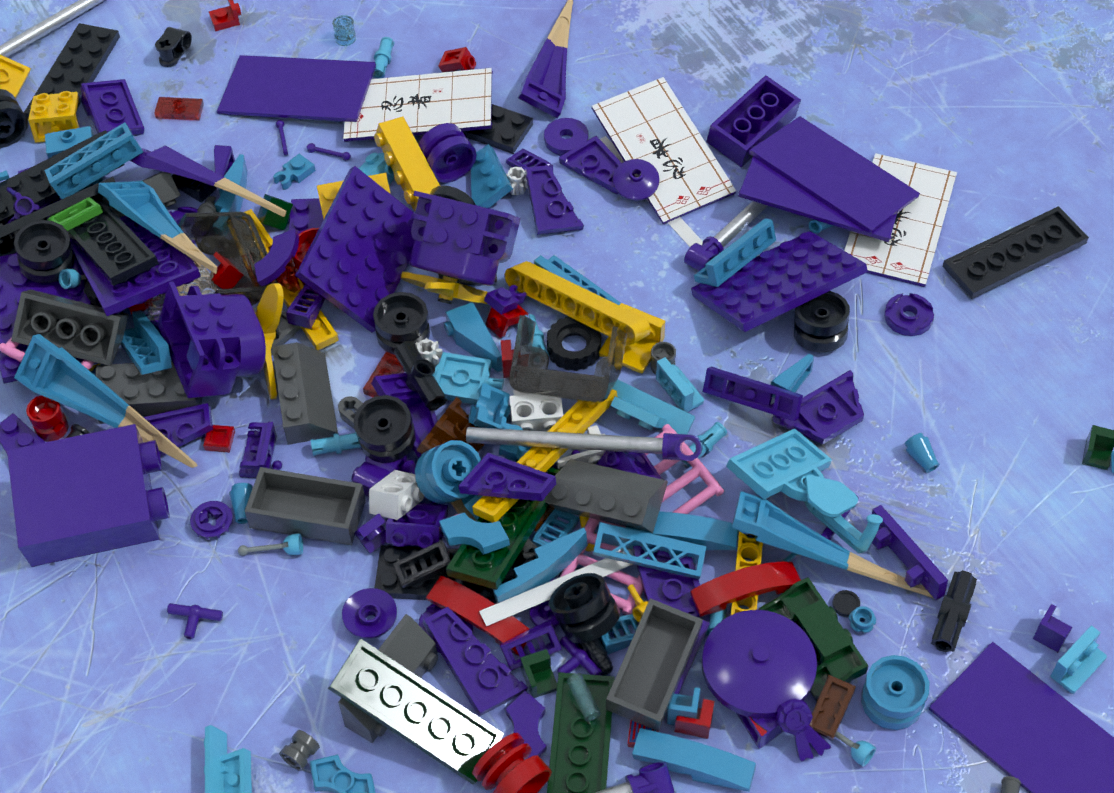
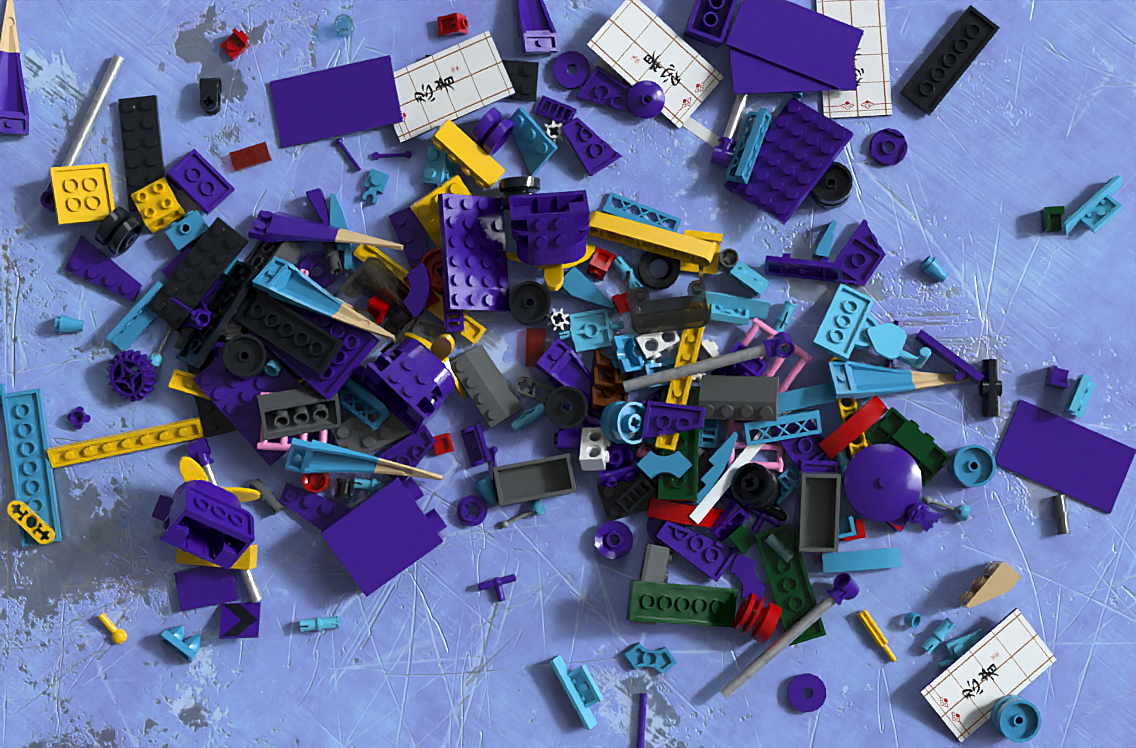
camera: 25 degrees left, 30 degrees up
dark azure fence [44,122,143,199] -> none
bright green tile [47,197,103,231] -> none
dark green panel [257,194,293,230] -> none
dark grey wheel [279,730,320,771] -> none
dark purple bracket [354,514,386,553] -> none
medium azure pin [373,37,395,79] -> none
black piece [394,341,447,411] -> none
dark purple plate [484,285,527,315] -> none
yellow hand [627,584,648,622] -> none
reddish brown plate [809,675,856,740] -> none
black piece [832,590,860,617] -> none
dark azure plate [849,606,876,633] -> none

